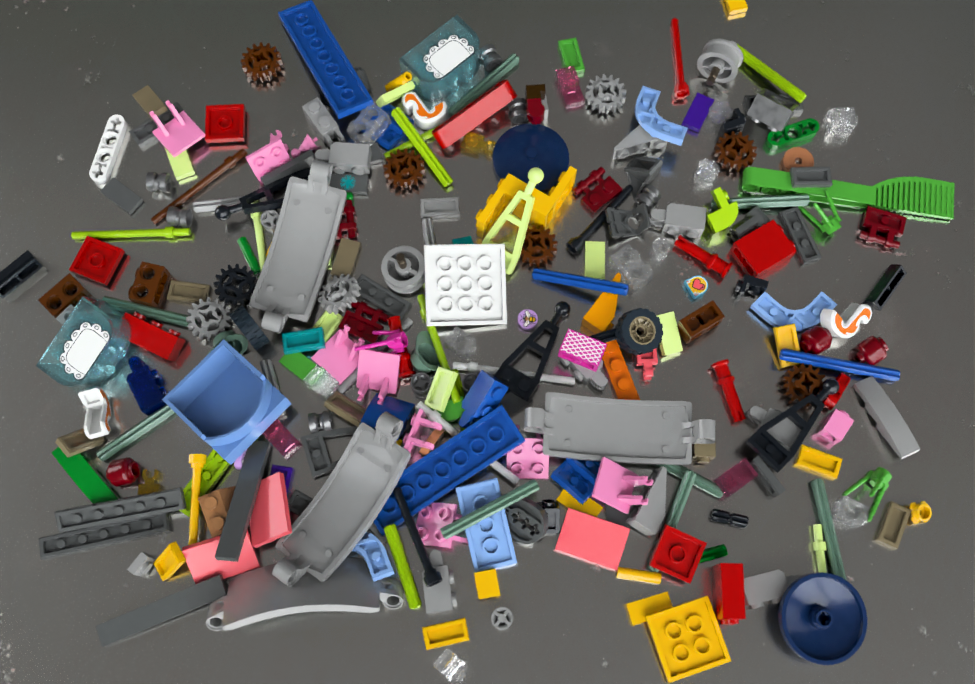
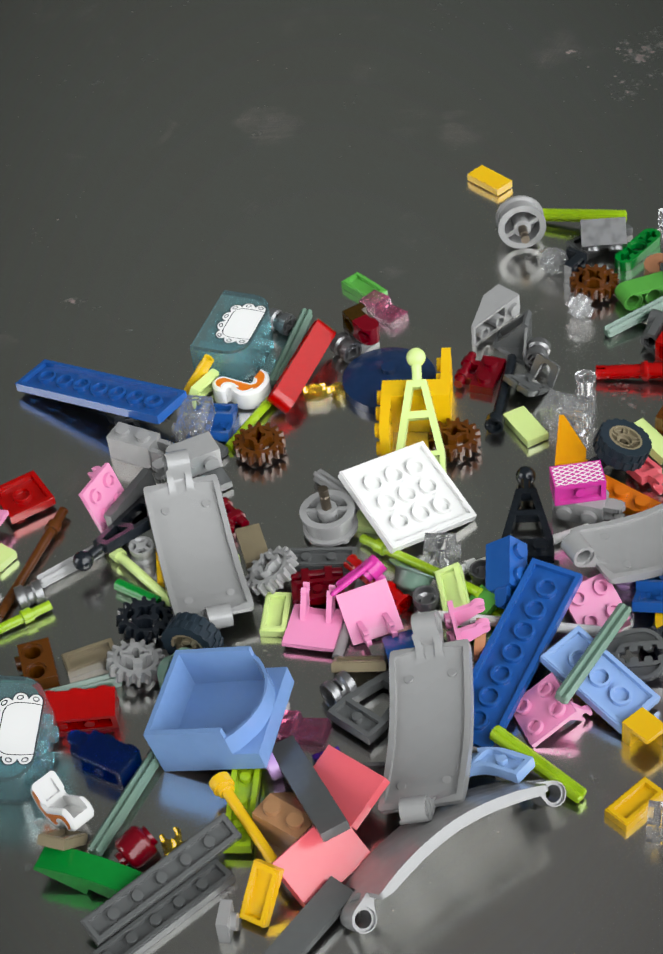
camera: 25 degrees left, 30 degrees down
reddish brown gear [241,42,283,82] -> none
bright green tile [279,352,324,387] -> none
teal tile [282,327,325,355] -> none
bright pink piece [291,134,319,158] -> none
clear brick [303,365,339,398] -> none
lime axle [391,107,453,187] -> none
black piece [393,487,443,587] -> none
light grey tile [420,197,460,219] -> none
light grey hinge [422,549,457,614] -> none
tile [518,309,538,331] -> none
blue axle [532,268,629,296] -> none
light grey gear [585,74,626,115] -> none
light blue plate [635,86,688,146] -> none
light grey hinge [649,203,707,238] -> none
red piece [671,18,690,98] -> none
dark purple tile [681,92,714,133] -> none
tile [683,276,708,300] -> none
lime brick [706,187,738,234] -> none

